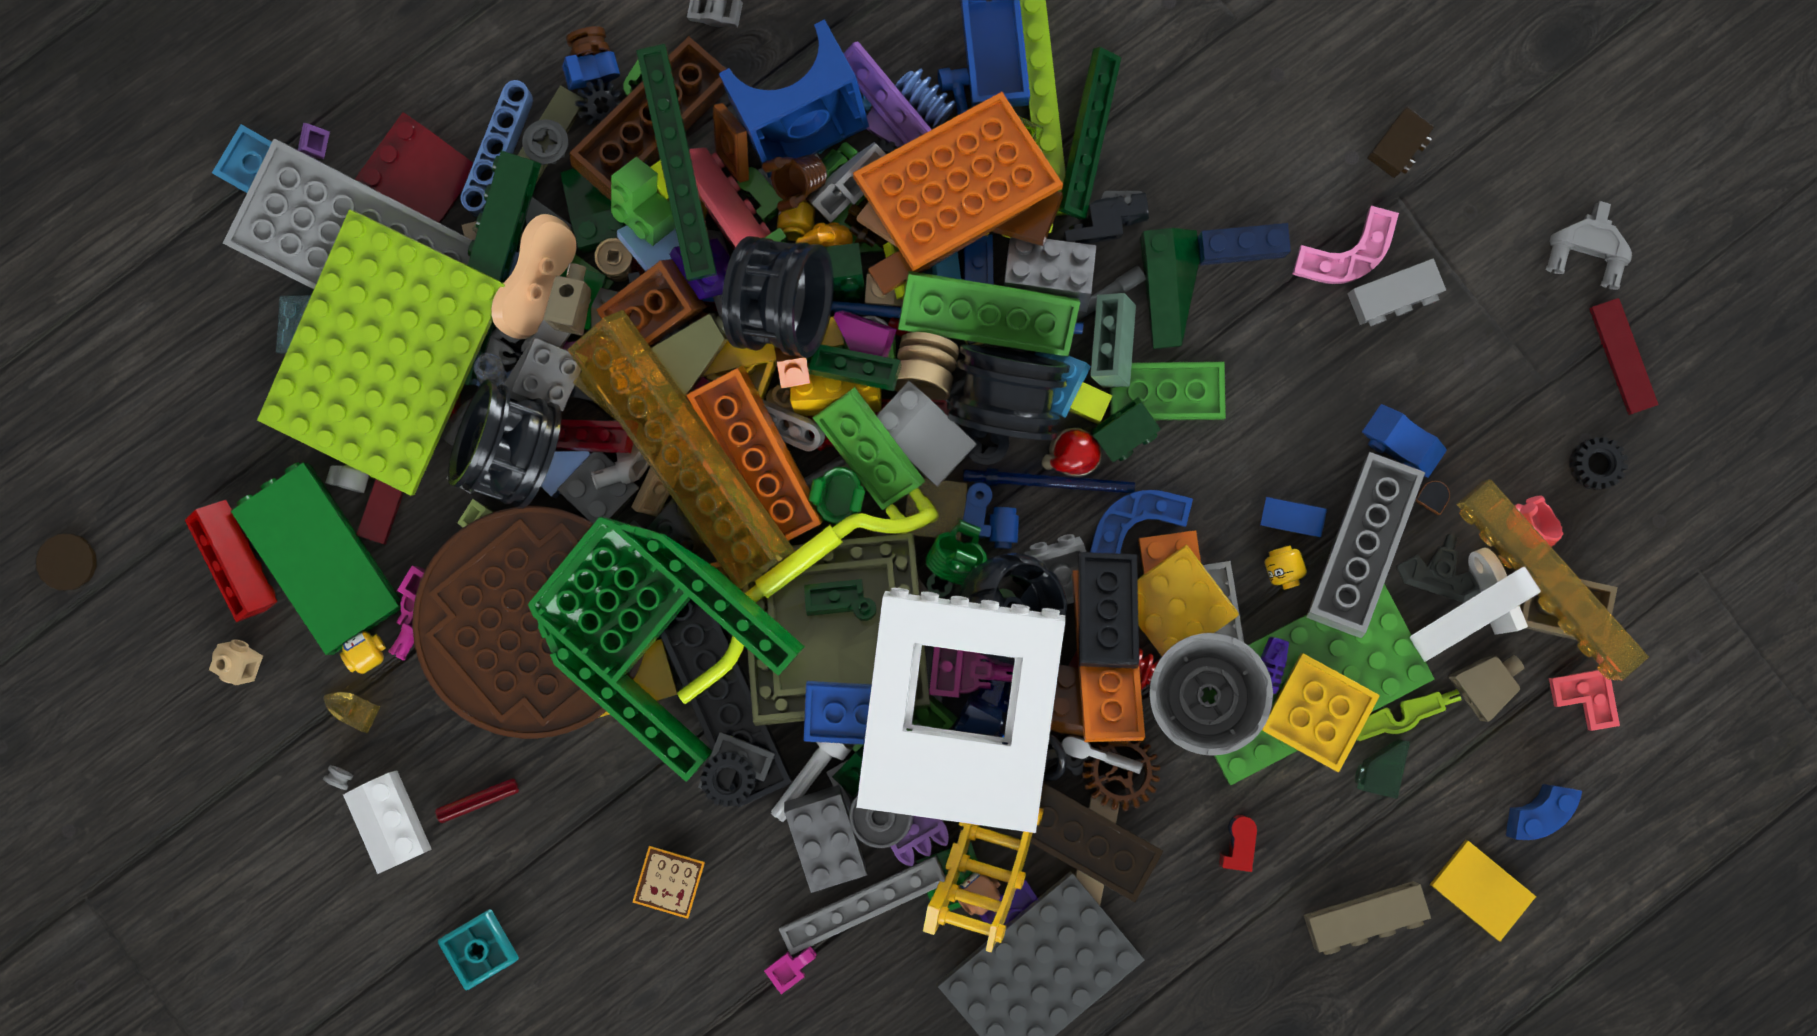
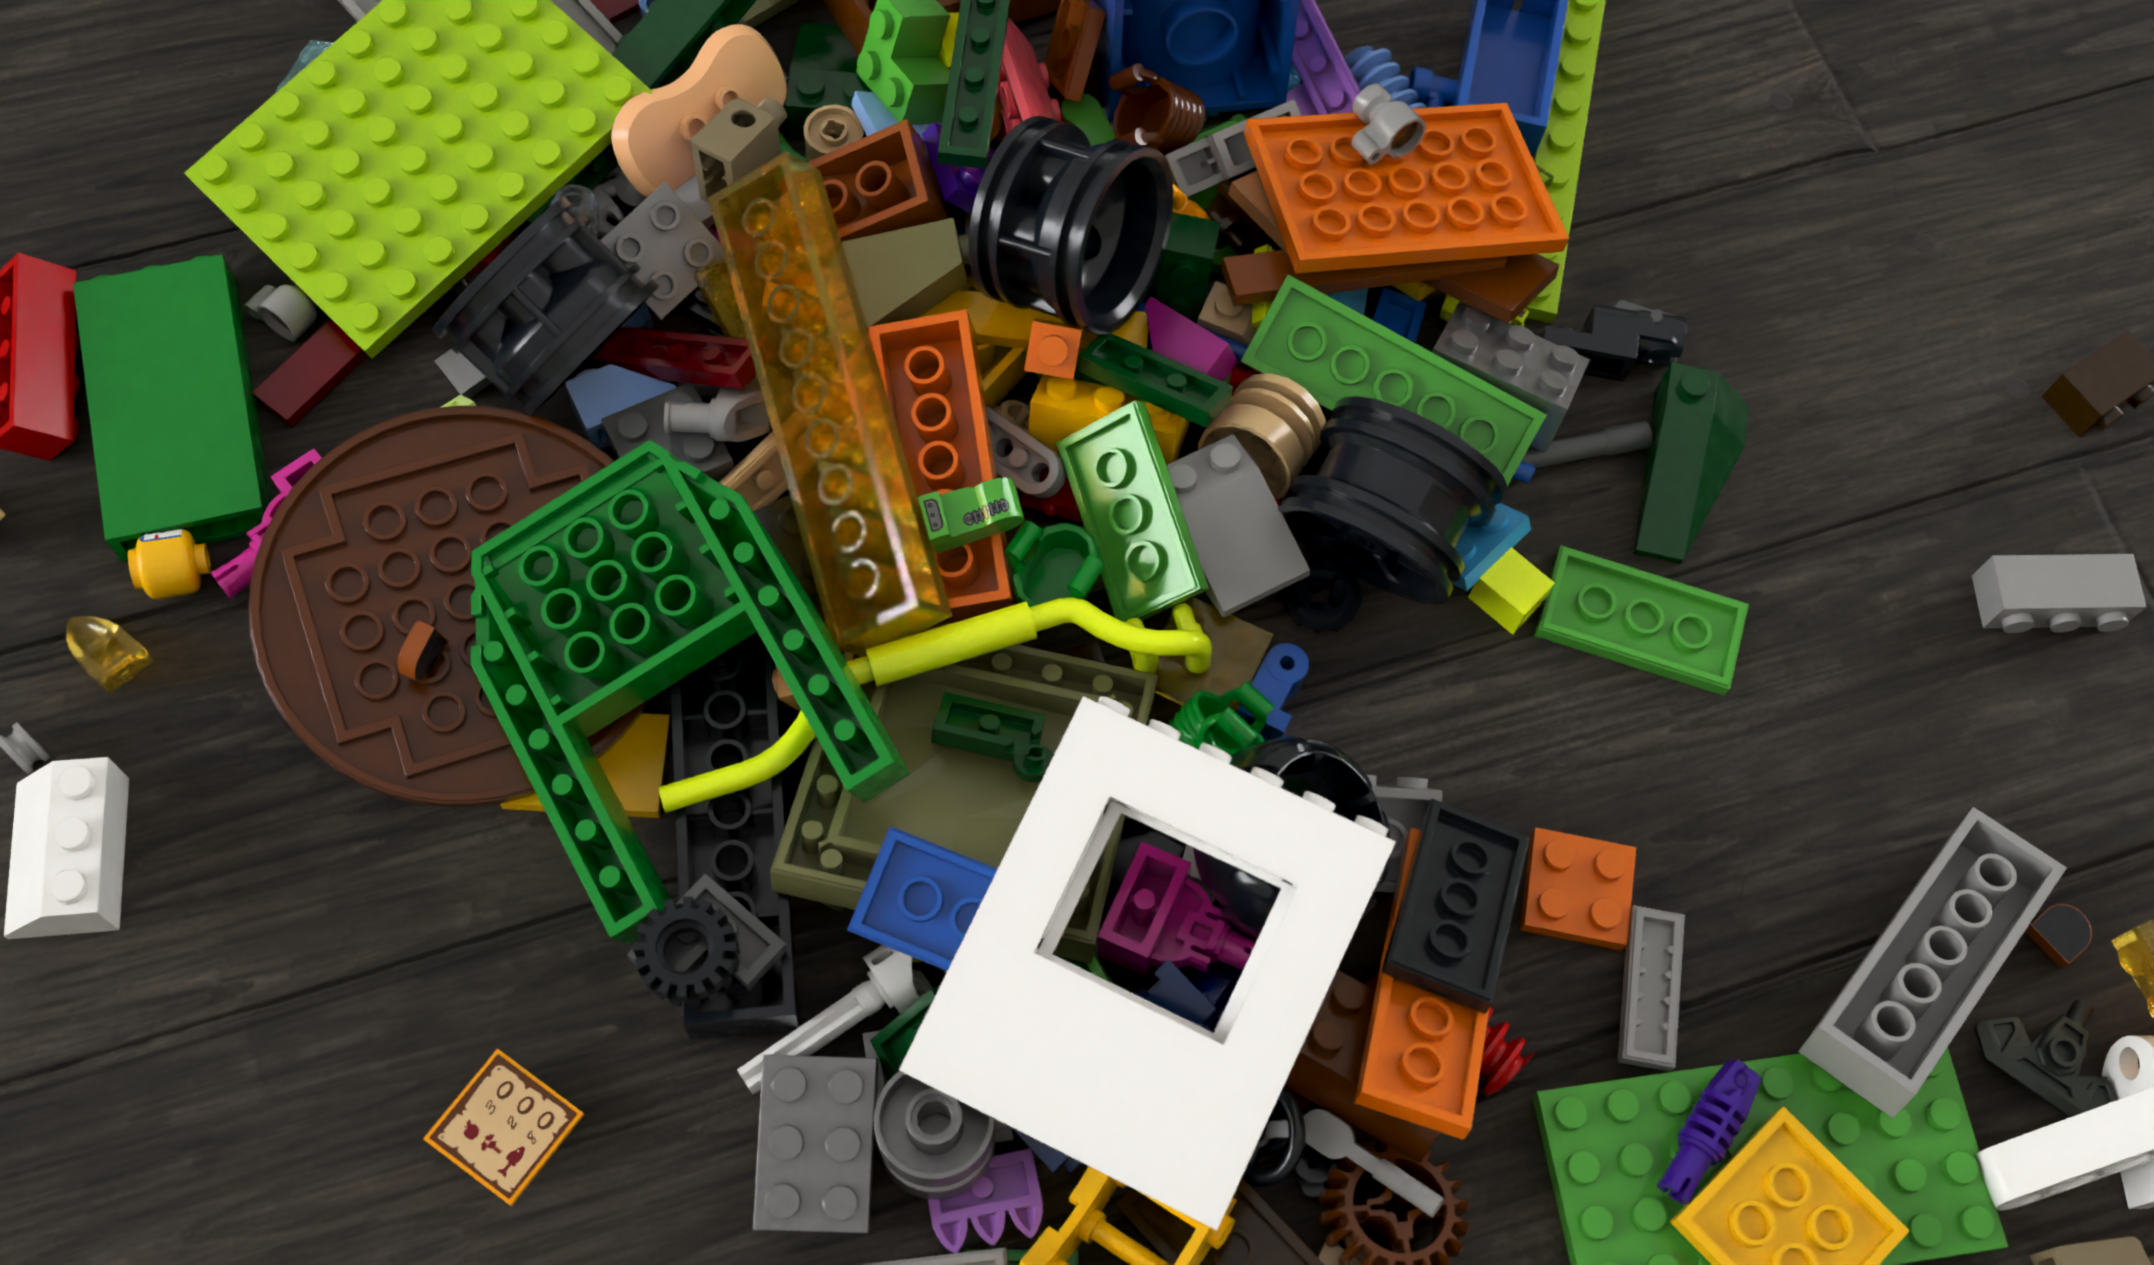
camera: 10 degrees right, 20 degrees down
dark red axle [435,778,519,823] -> none
teal brick [438,909,519,990] -> none
clear blue bar [963,468,1135,493] -> none
blue brick [989,507,1019,549] -> none
red piece [1042,428,1102,477] -> none
dark green plate [1058,47,1122,220] -> none
blue plate [1090,490,1193,554] -> none
sand green brick [1091,293,1136,388] -> none
dark green brick [1091,397,1161,462] -> none
yellow plate [1137,544,1239,656] -> none
light grey cone [1150,633,1273,755] -> none
dark blue brick [1198,223,1291,265] -> none
blue slope [1261,497,1327,537] -> none
yellow head [1264,545,1307,590] -> none
bright pink plate [1292,206,1399,284] -> none
blue brick [1362,404,1447,478] -> none
none -> tile [397,620,449,682]
none -> bright green leg [918,477,1024,554]
none -> light grey piece [1351,83,1426,165]

